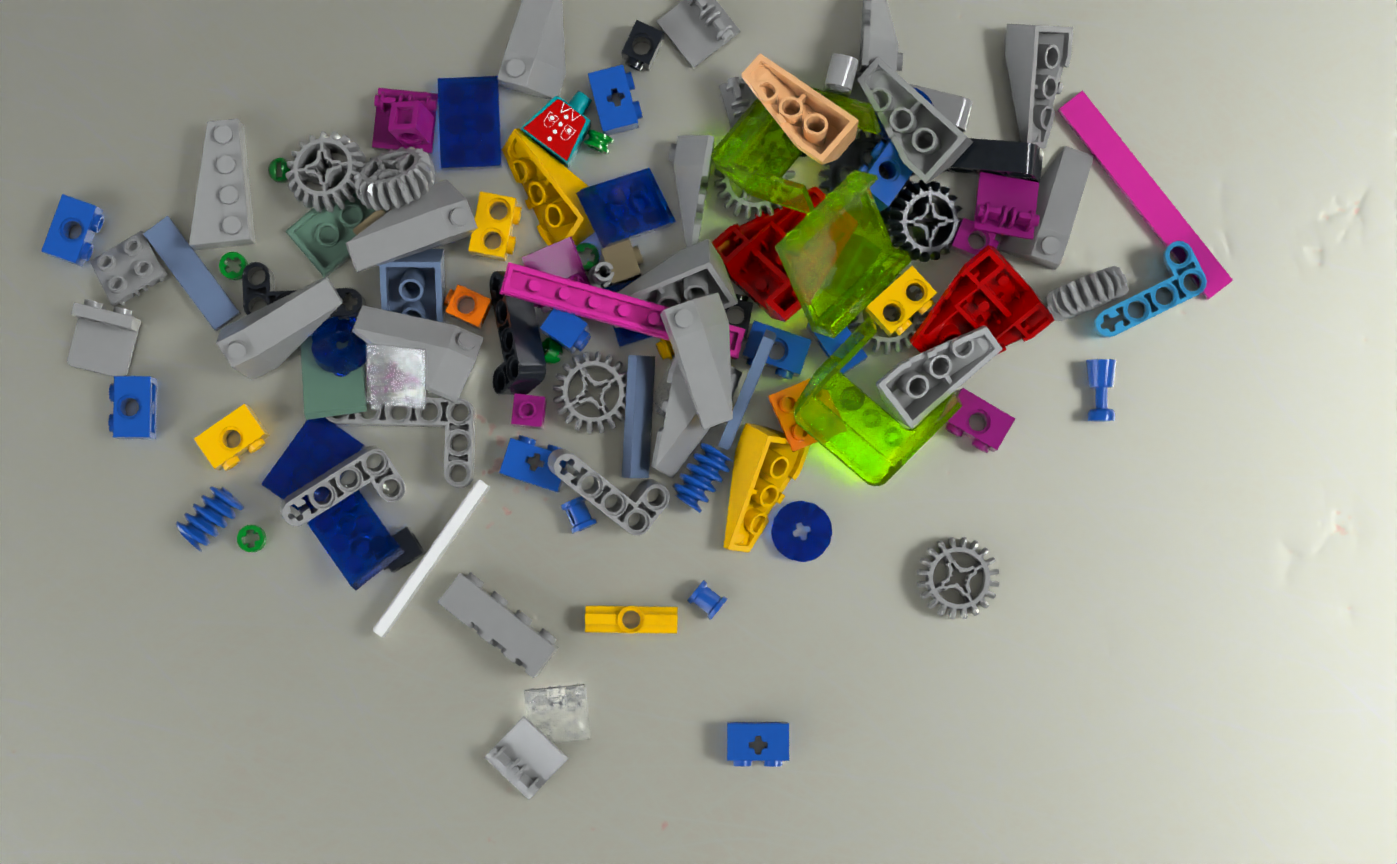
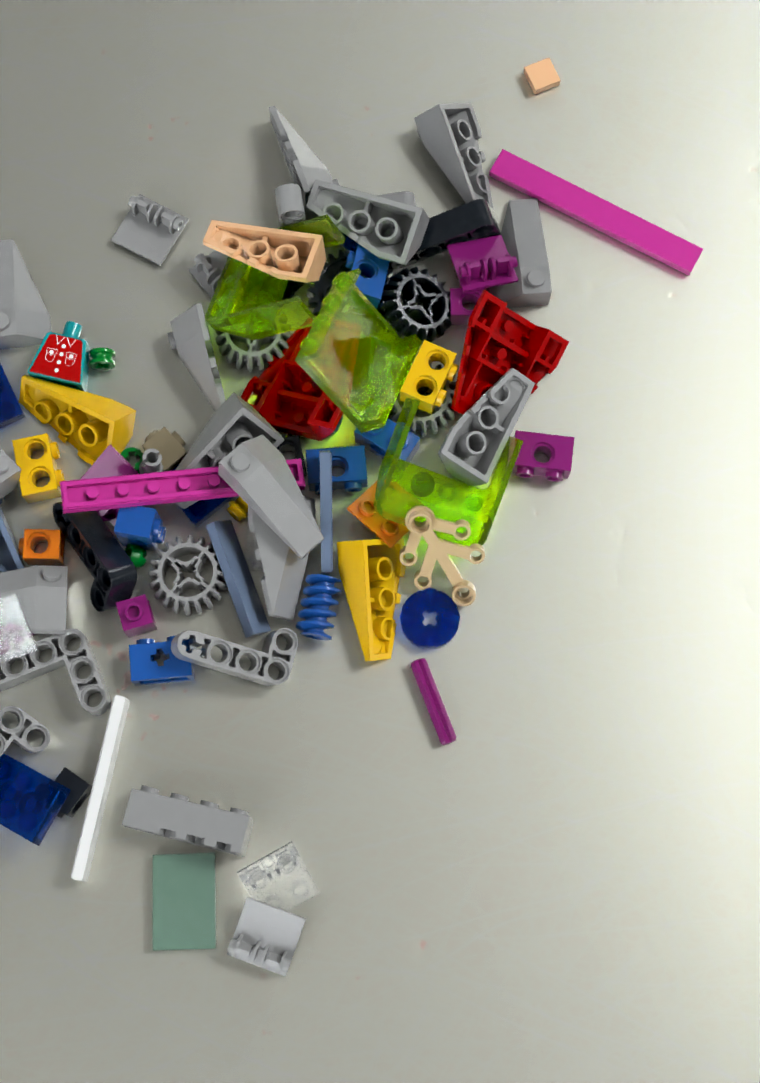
camera: 25 degrees left, 10 degrees down
blue bush [561,496,597,534] -> none
clear blue plate [576,168,676,248] -> none
yellow piece [585,606,678,634] -> none
blue brick [588,64,643,136] -> none
black brick [621,20,664,71] -> none
blue bush [687,580,727,620] -> none
blue brick [727,722,789,767] -> none
light grey gear [917,537,999,619] -> none
light grey gear [1045,266,1129,321] -> none
blue piece [1086,359,1116,422] -> none
dark azure beam [1094,241,1207,338] -> none
none -> sand green tile [153,853,216,951]
none -> tan plant [399,506,485,606]
none -> magenta axle [411,658,456,745]
none -> light nougat tile [523,58,561,95]

